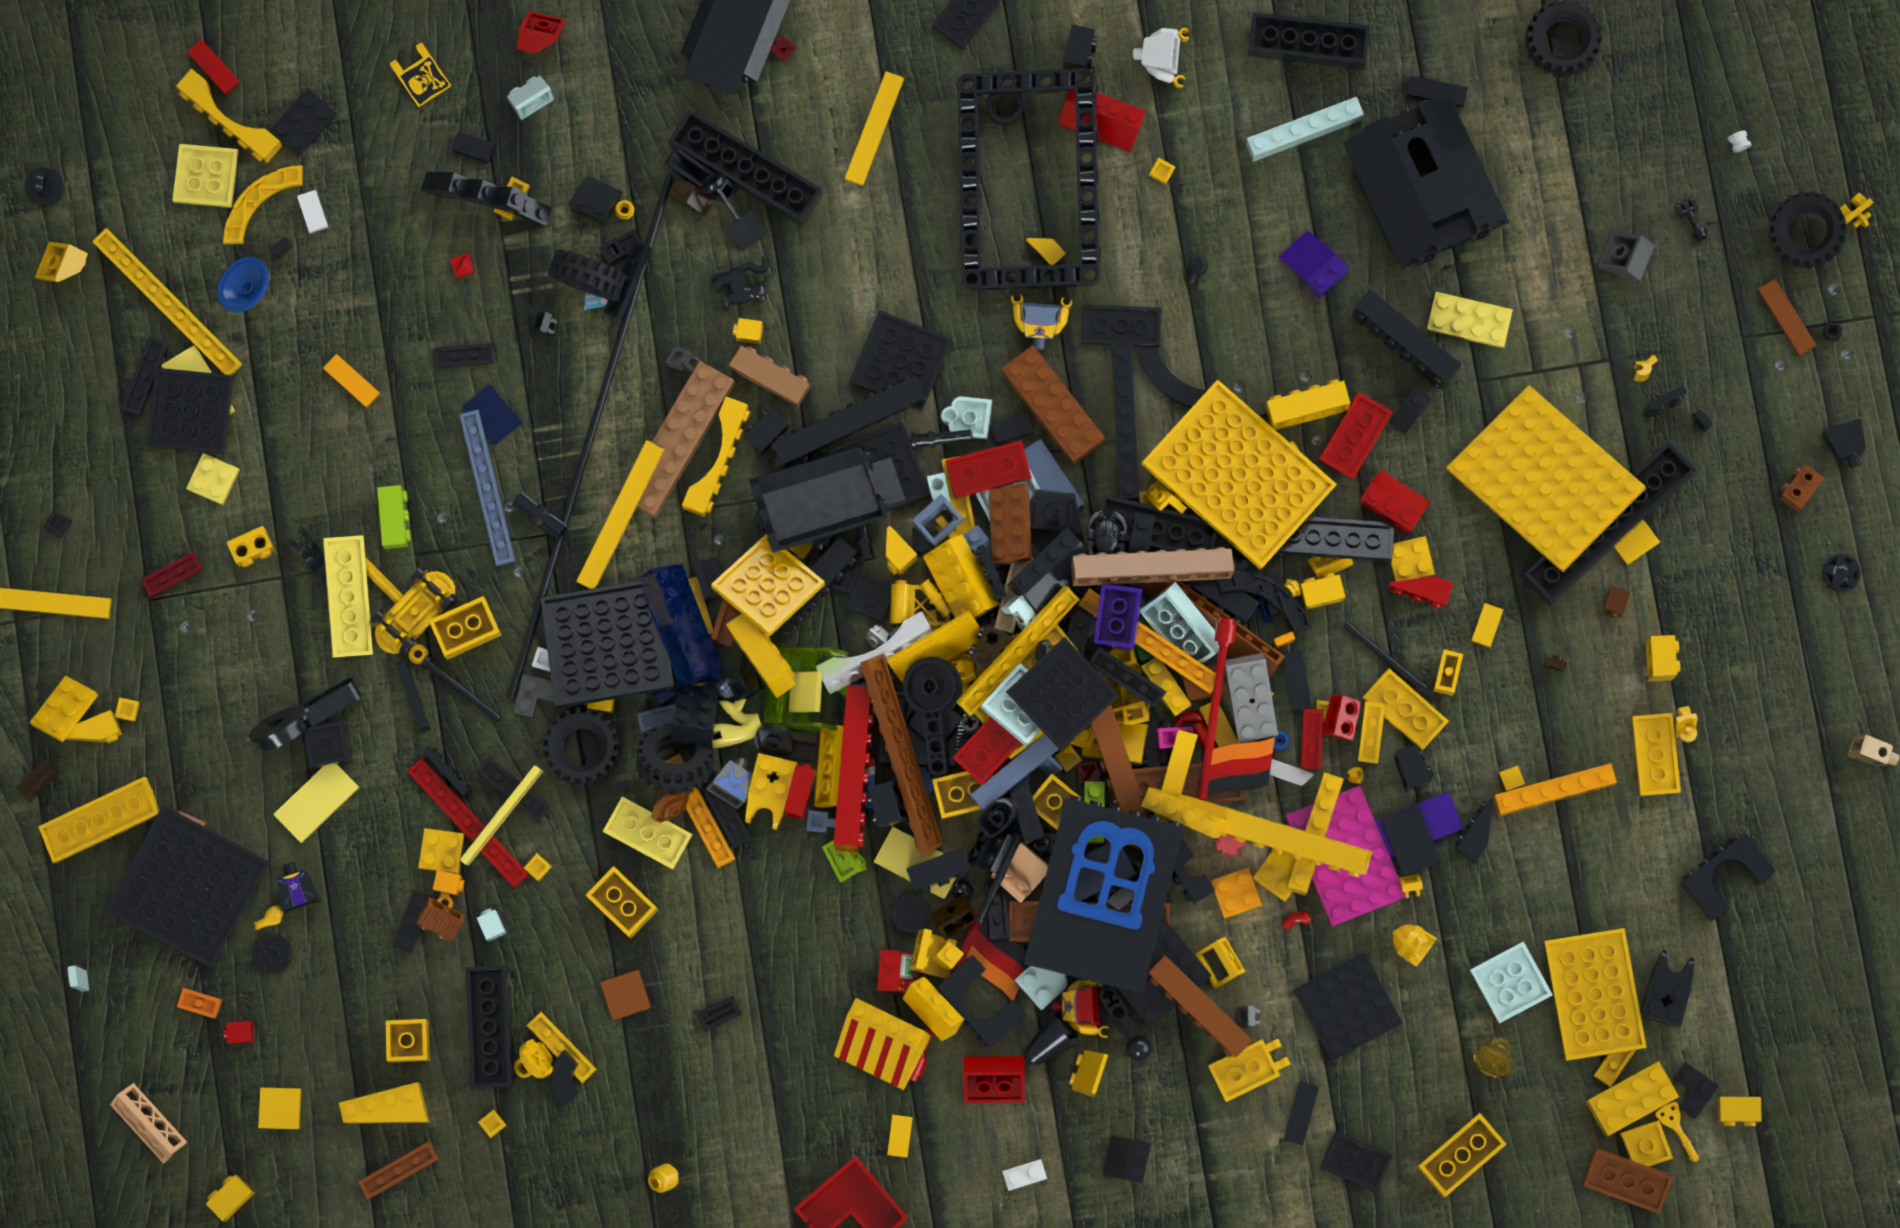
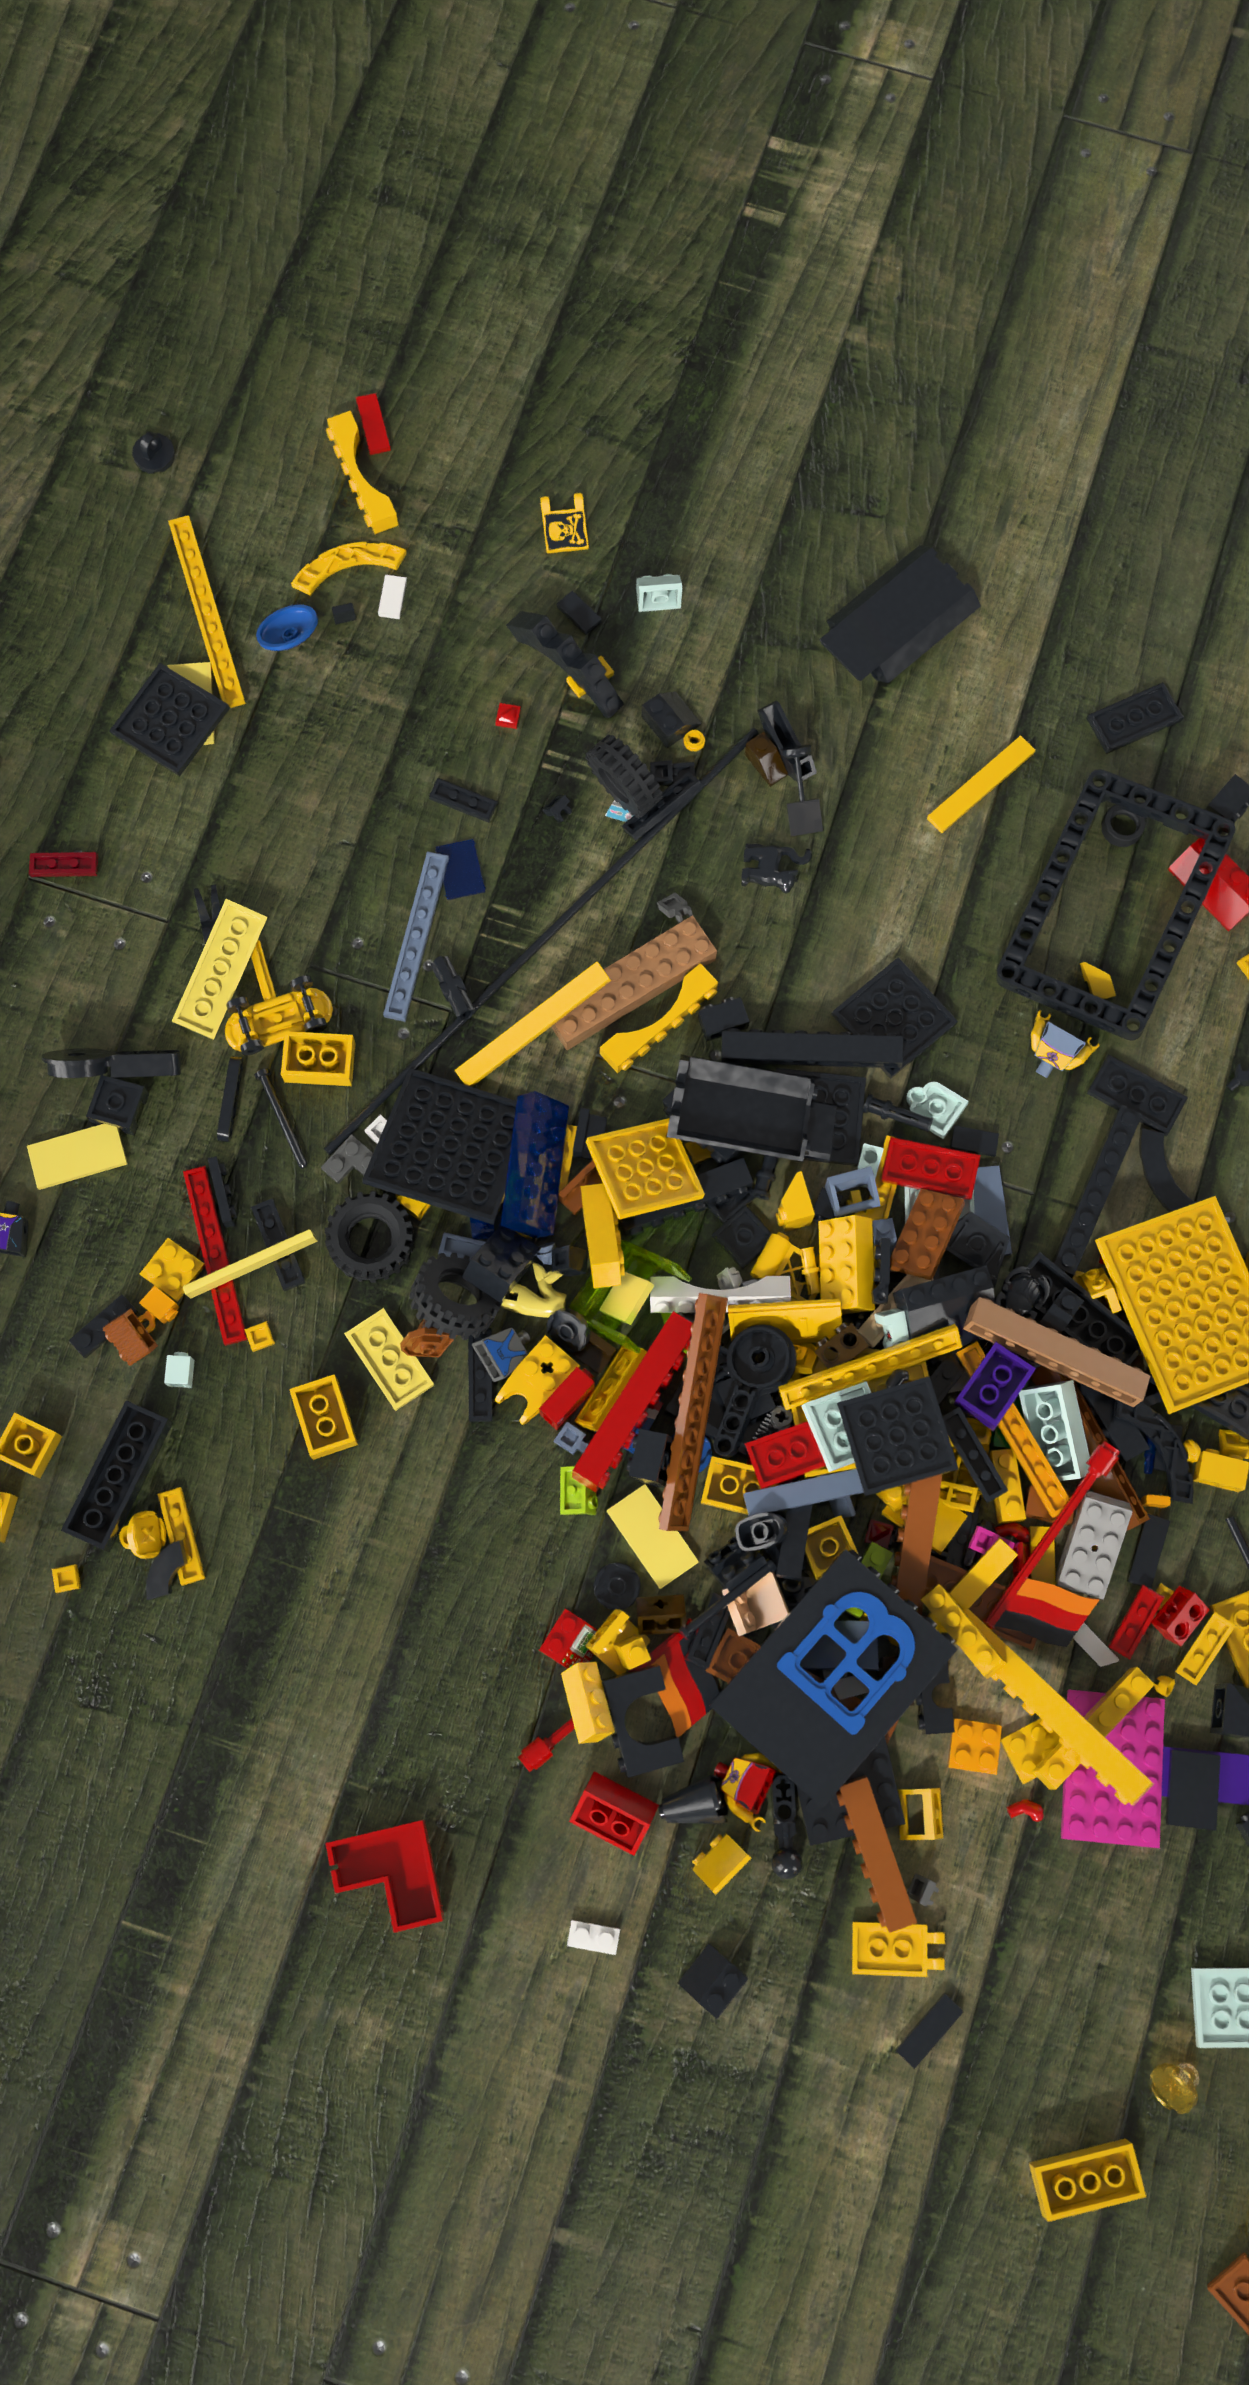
camera: 20 degrees right, 5 degrees down
yellow slope [35,242,88,282] -> none
black plate [121,336,169,417] -> none
light yellow plate [172,144,239,208] -> none
light yellow plate [186,453,240,505] -> none
yellow brick [227,526,275,567] -> none
black plate [269,88,338,158] -> none
light orange tile [323,354,380,408] -> none
lime brick [377,485,411,549] -> none
yellow plate [408,644,428,664] -> none
red slope [517,11,566,53] -> none
dark orange tile [600,970,651,1021] -> none
yellow head [648,1163,679,1193] -> none
light orange tile [664,754,735,868] -> none
black brick [668,109,823,227] -> none
black tile [697,996,742,1032] -> none
medium nougat brick [729,346,810,408] -> none
yellow brick [733,318,763,345] -> none
dark red tile [770,35,797,62] -> none
yellow slope [834,998,931,1090] -> none
yellow tile [887,1115,913,1158] -> none
black brick [906,847,971,894] -> none
black piece [952,879,974,899] -> none
dark orange brick [1001,345,1105,466] -> none
light aqua plate [1014,966,1067,1010] -> none
yellow tile [1054,744,1082,773] -> none
coral brick [1214,834,1246,856] -> none
blue plate [1270,731,1289,750] -> none
black plate [1293,952,1403,1062] -> none
black tile [1320,1131,1392,1193] -> none
yellow helmet [1392,924,1437,966] -> none
yellow tile [1399,874,1423,898] -> none

